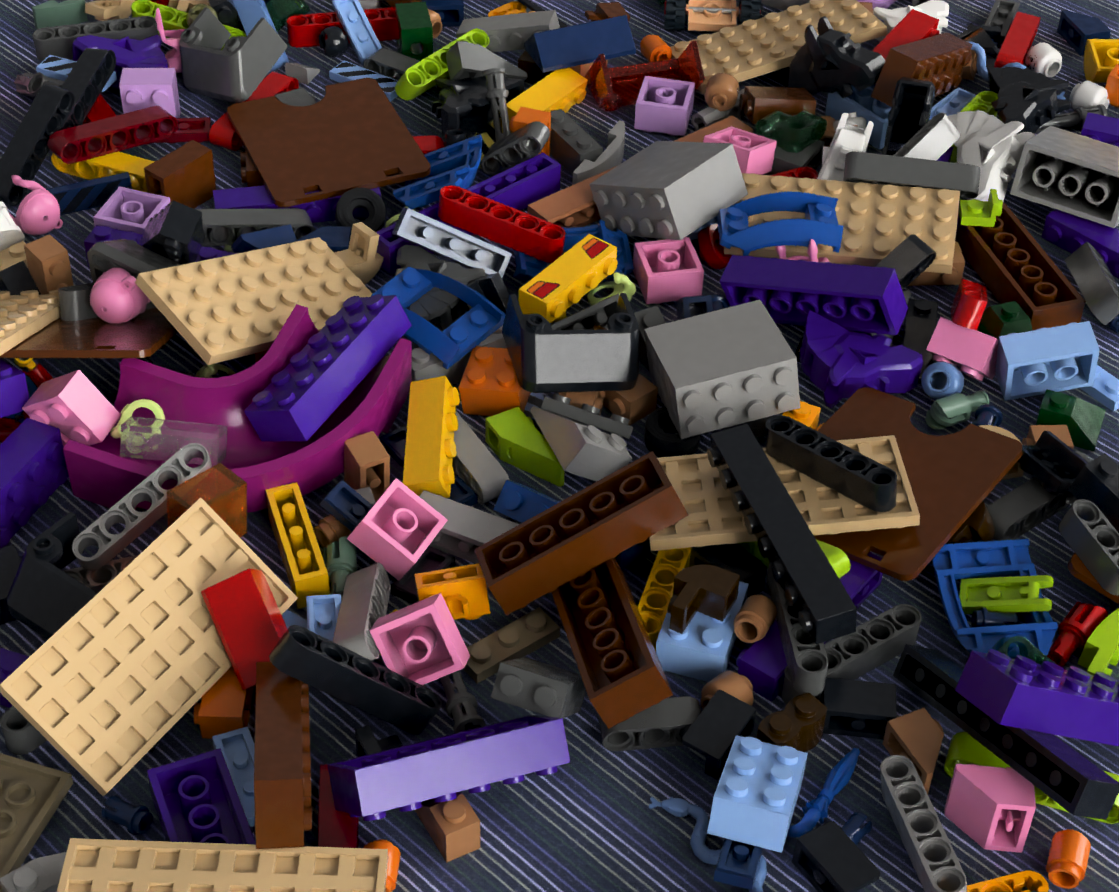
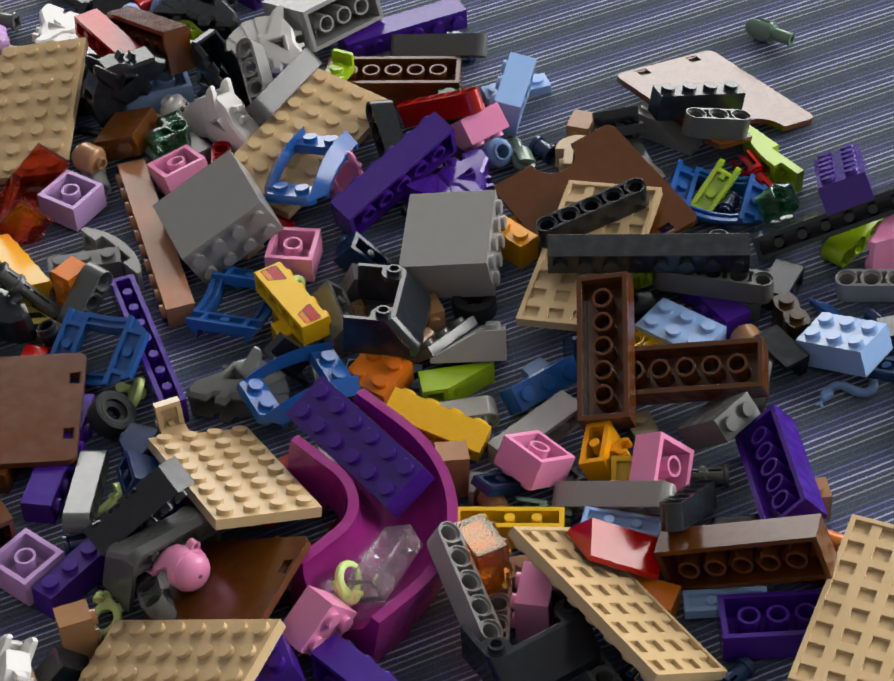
camera: 65 degrees left, 0 degrees up
brick [392,208,512,278] -> none
red beam [438,185,566,263] -> none
dark brown brick [667,565,740,634] -> none
medium nougat brick [733,595,777,643] -> none
medium nougat slope [883,708,944,794] -> none
dark green slope [1036,389,1106,451] -> none

